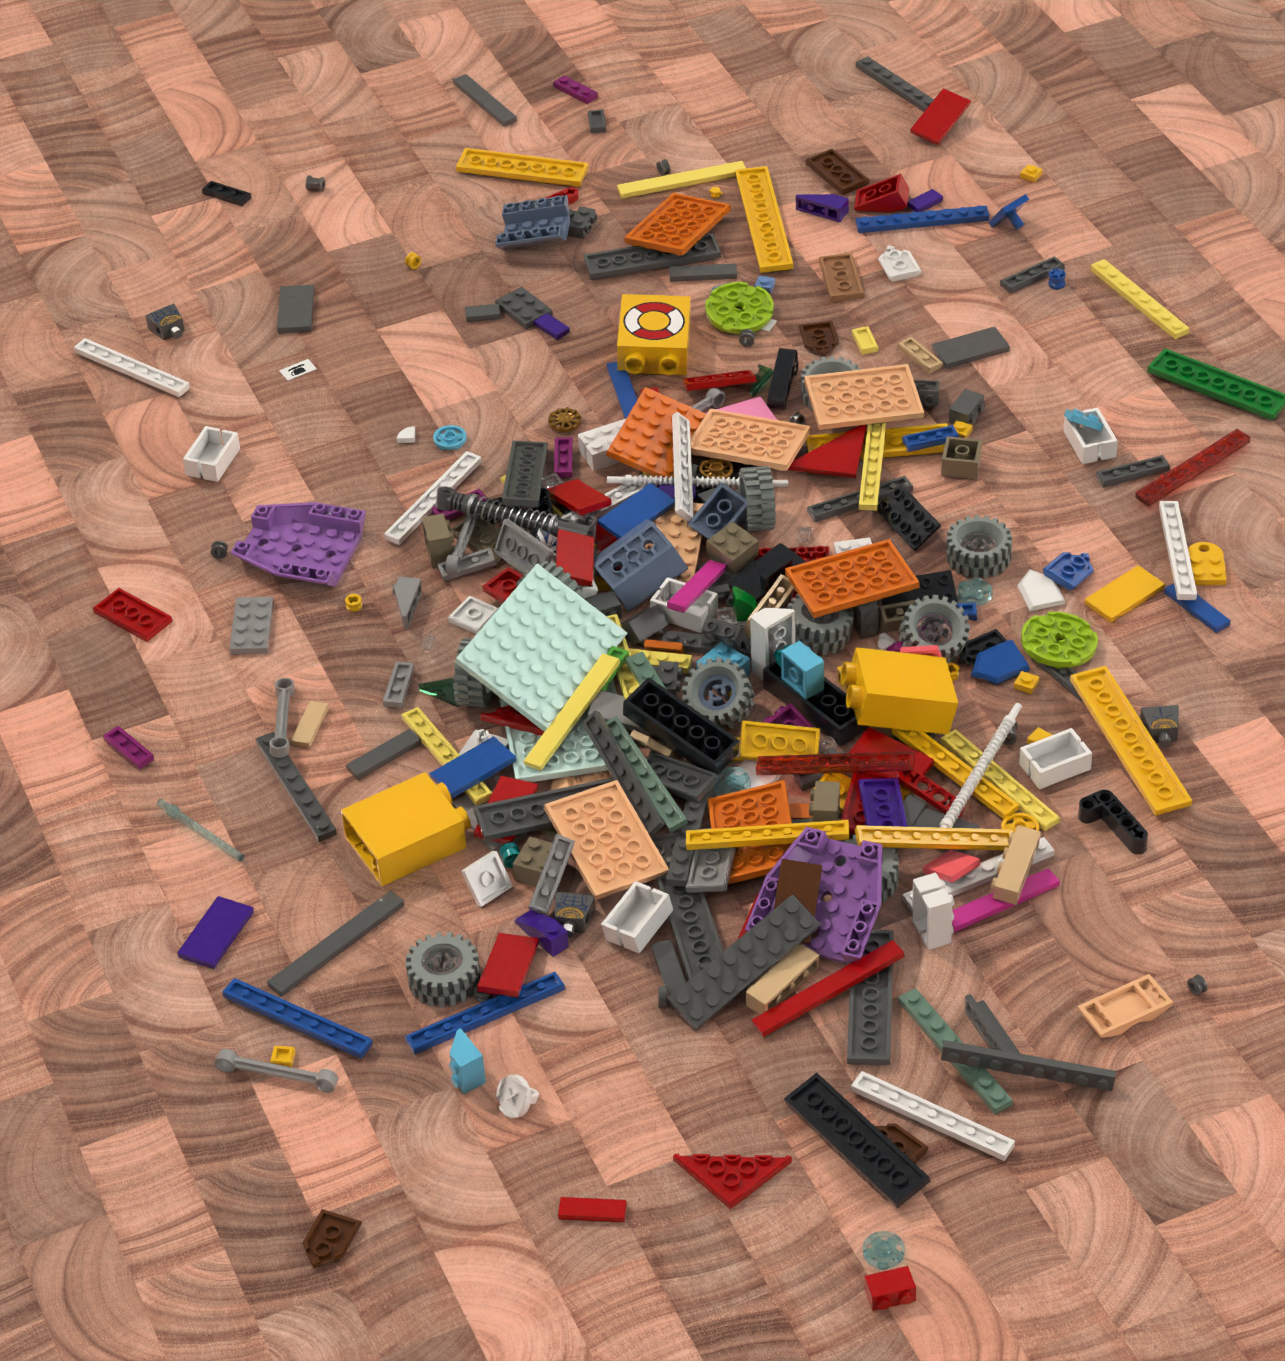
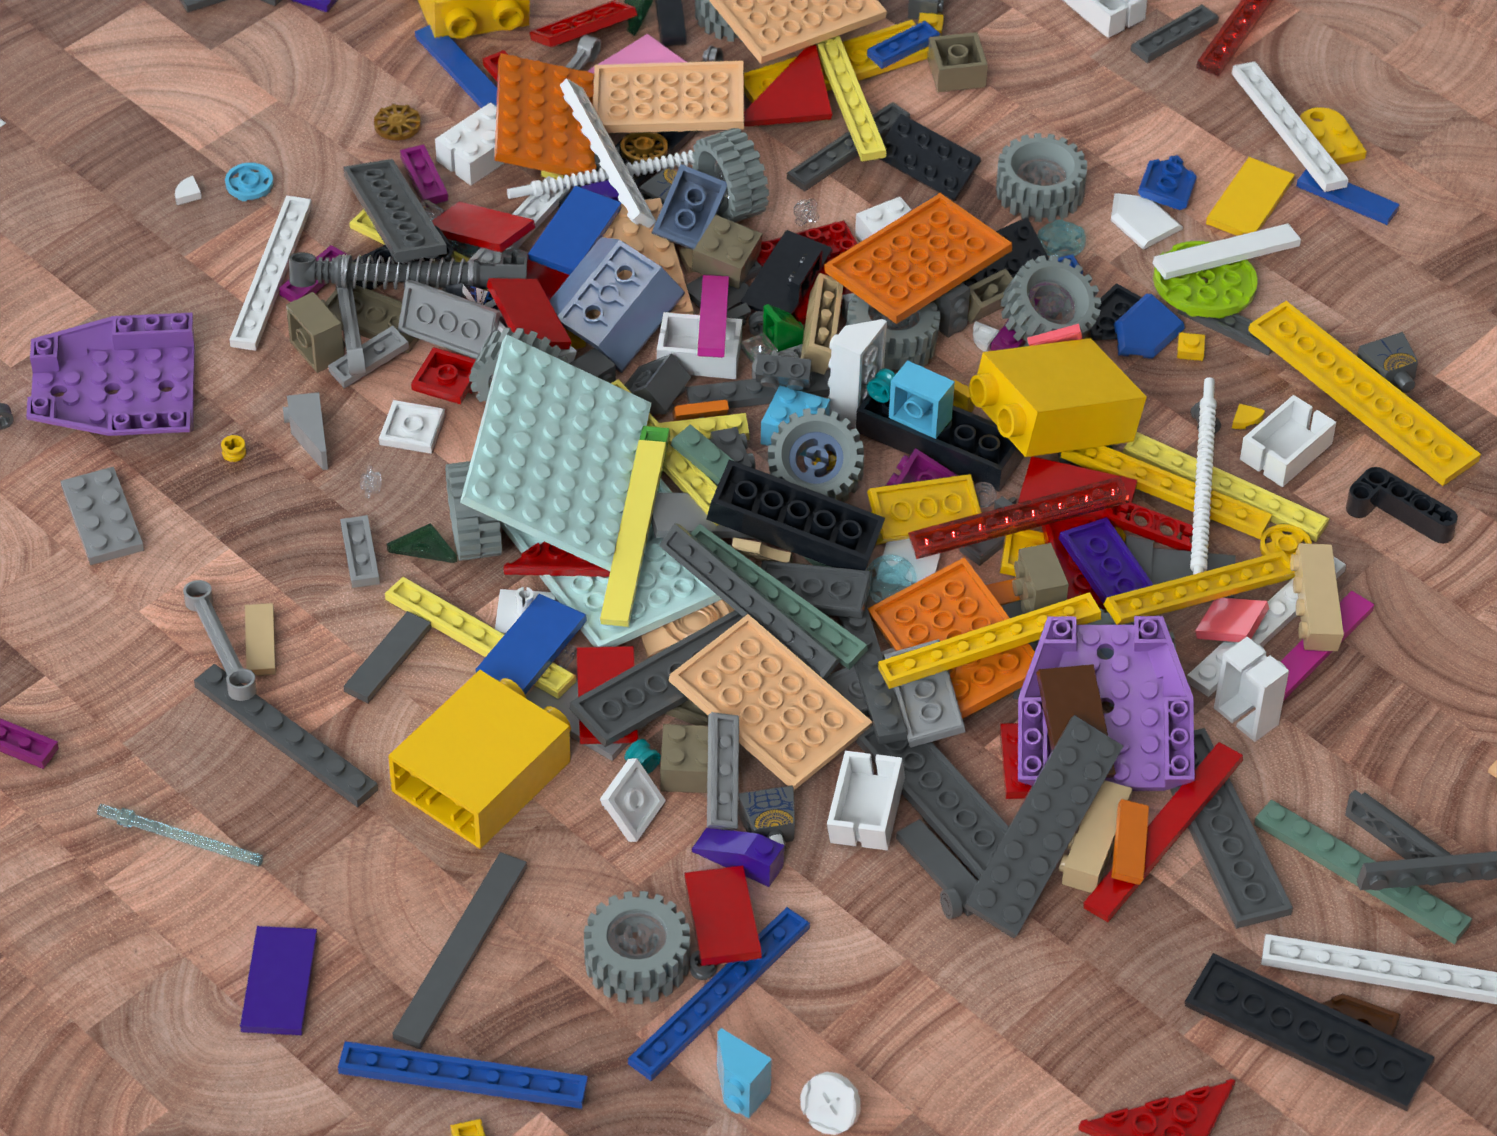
camera: 25 degrees left, 5 degrees up
none -> orange tile [1112,799,1149,885]
none -> white tile [1153,224,1301,280]

